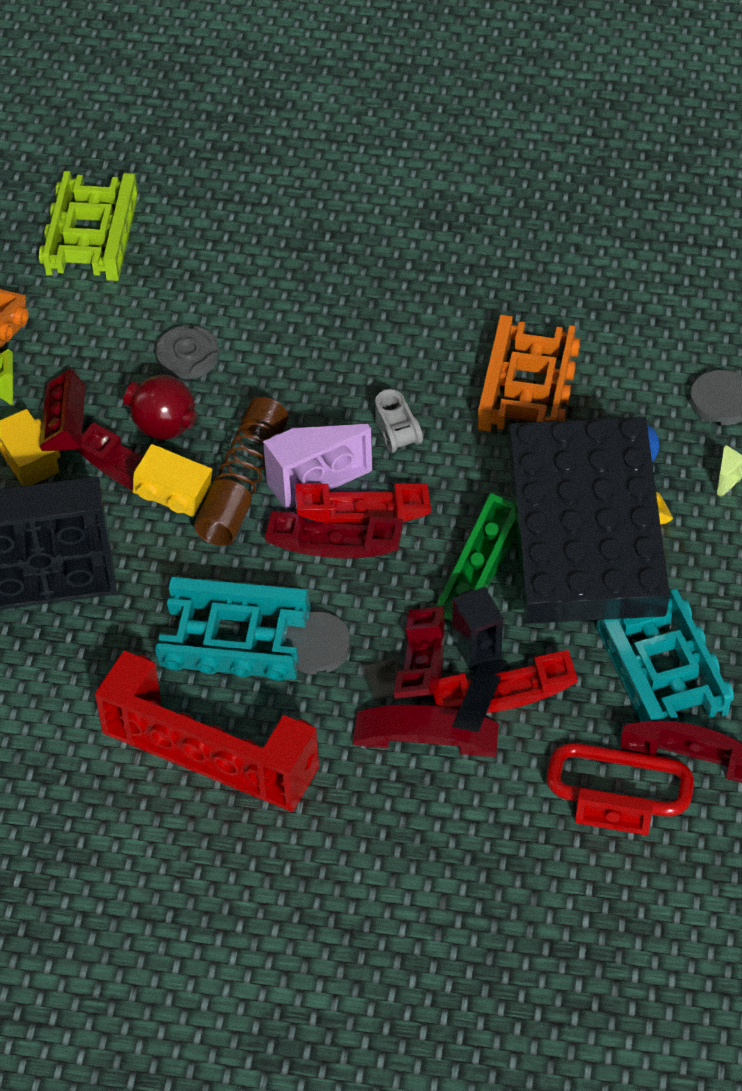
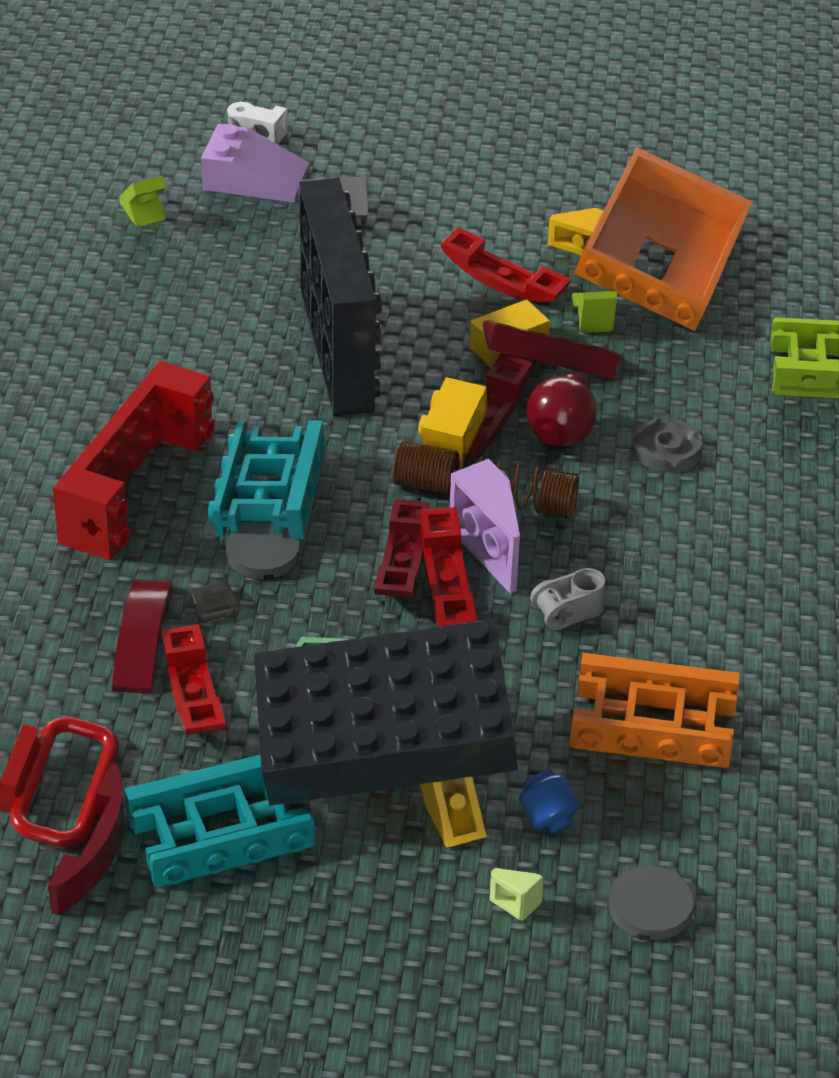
camera: 85 degrees right, 10 degrees down
dark red slope [393,606,445,698] -> none
black brick [452,587,504,670] -> none
black sticker [452,659,508,732] -> none

